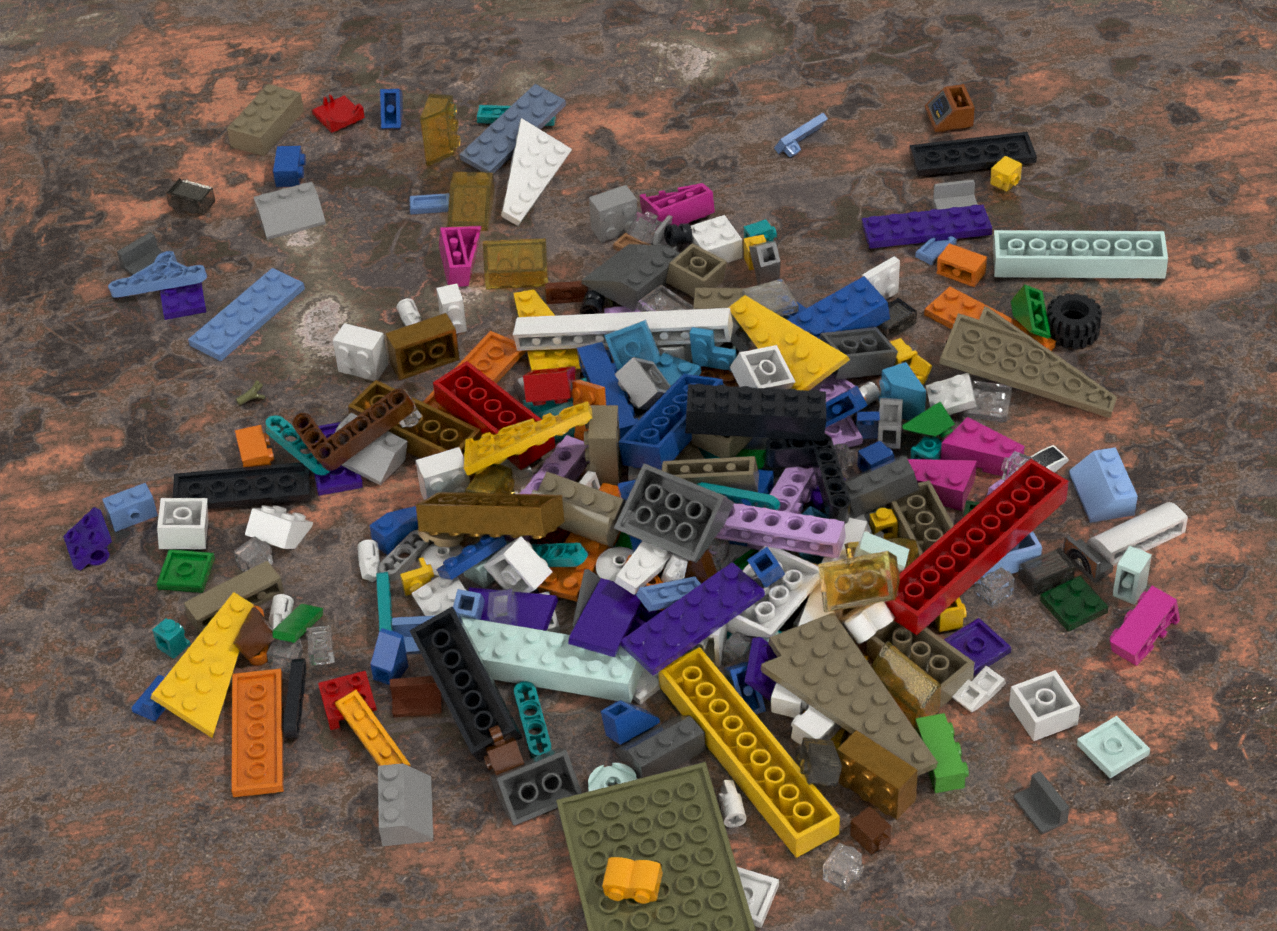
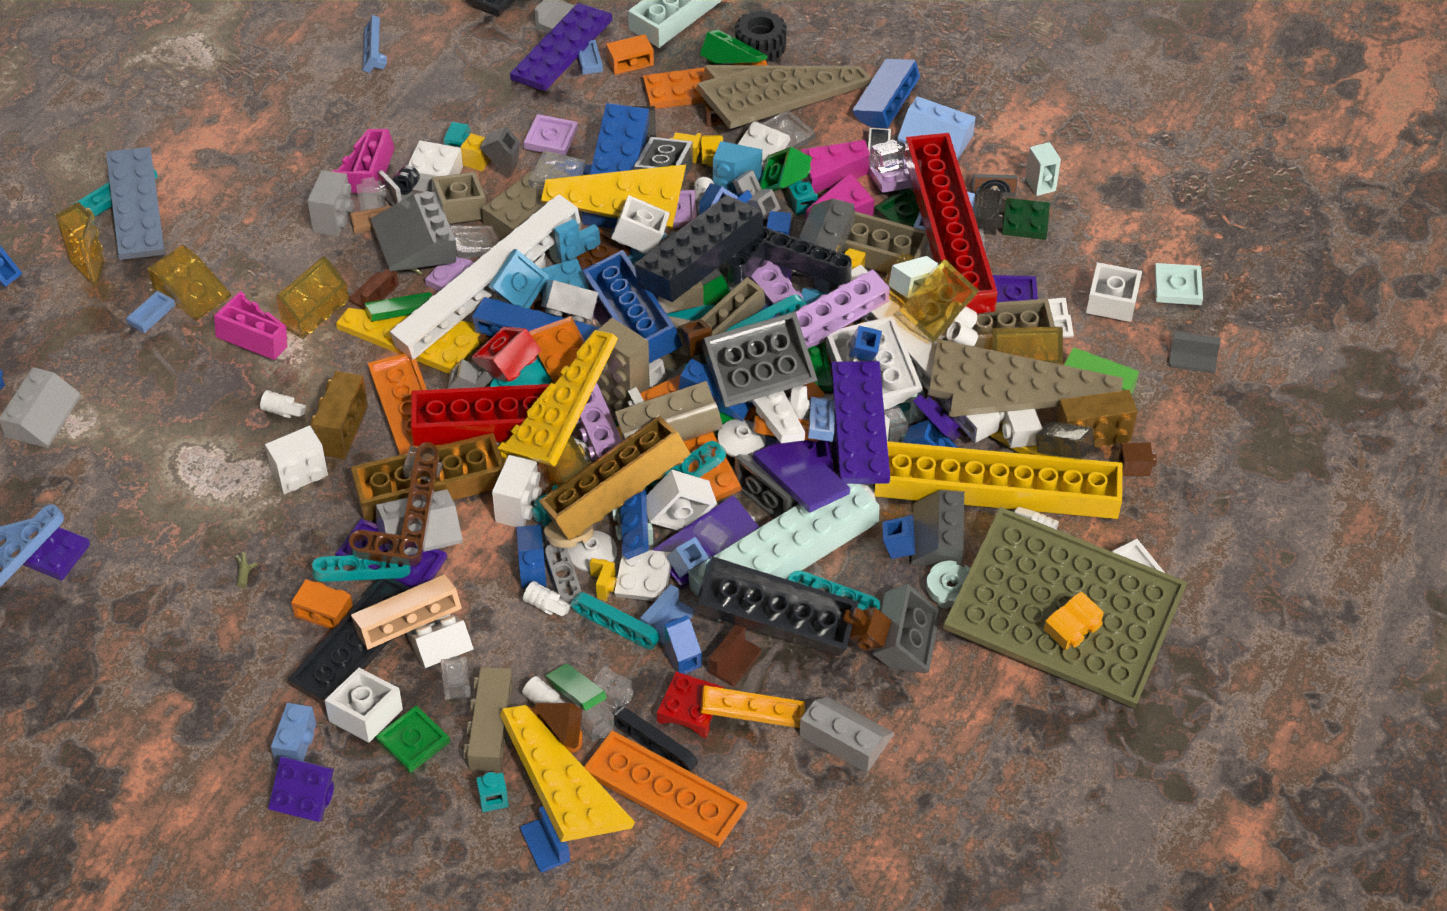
camera: 55 degrees left, 5 degrees up
medium blue plate [188,268,305,361] -> none
white brick [436,283,467,334] -> none
white wing [501,118,572,226] -> none
black wheel [580,290,605,315] -> none
clear brick [823,842,864,891] -> none
white plate [862,256,900,300] -> none
white brick [1087,502,1188,567] -> none
dark pink wedge [1110,586,1180,666] -> none
none -> light nougat brick [351,574,462,649]
none -> green tile [365,292,433,321]
none -> lavender plate [524,114,578,157]
none -> reddish brown slope [679,319,712,357]
none -> brick [853,59,920,129]

